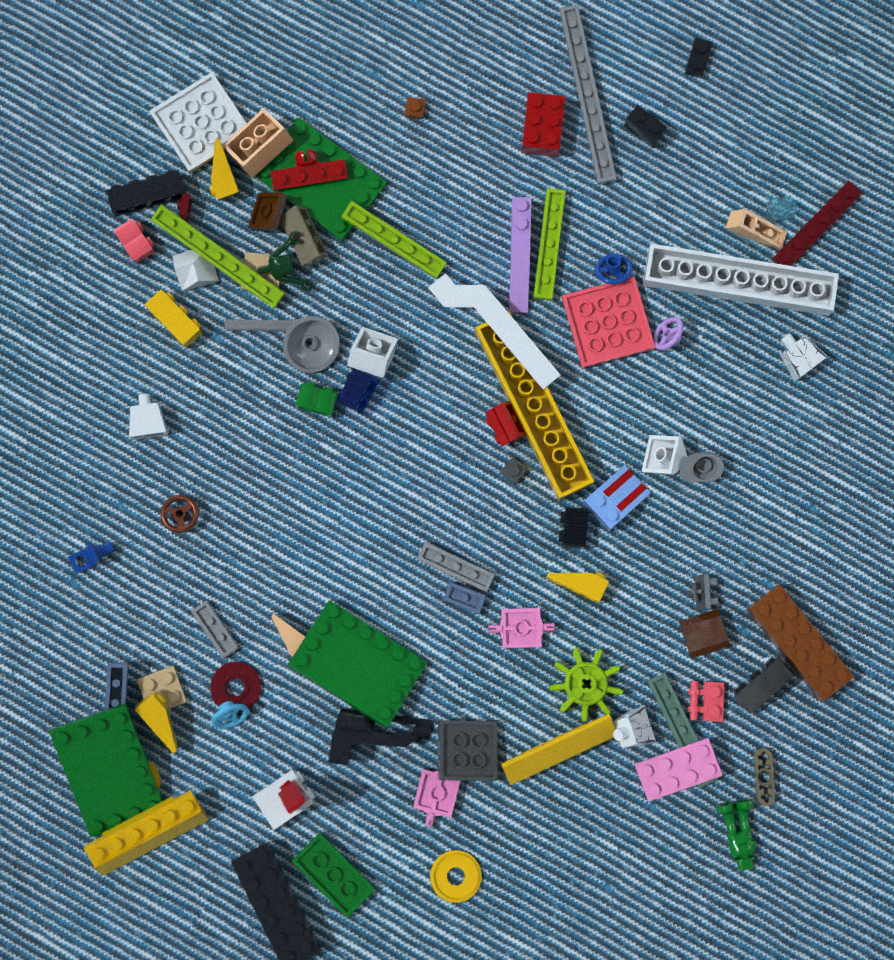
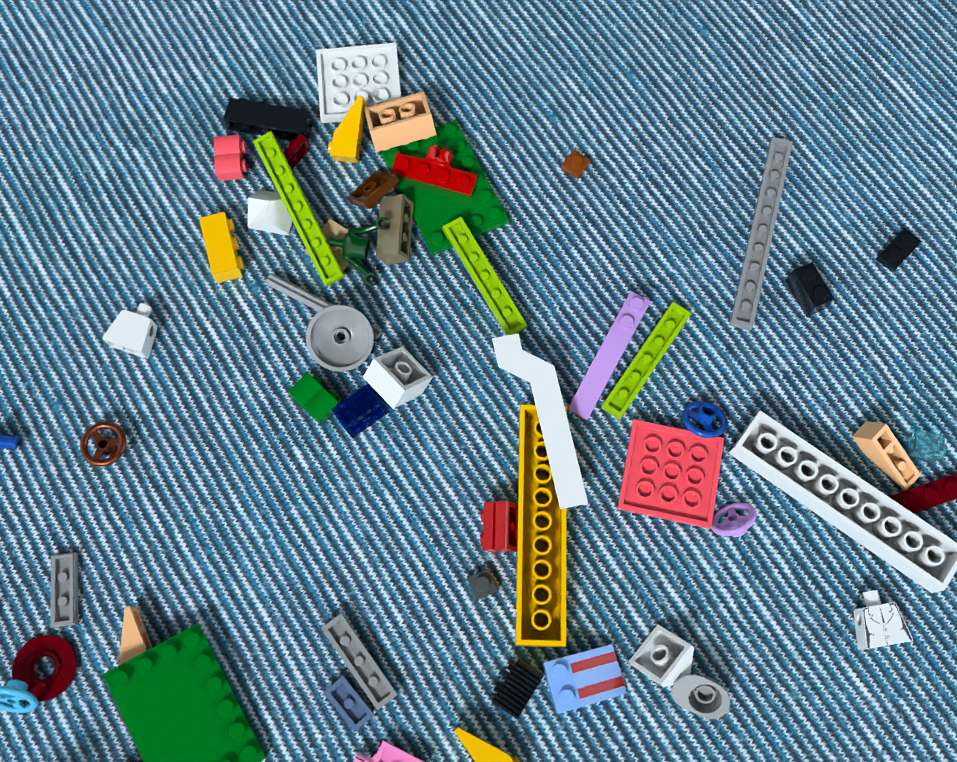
camera: 30 degrees right, 10 degrees down
red brick [521,92,565,157] -> none

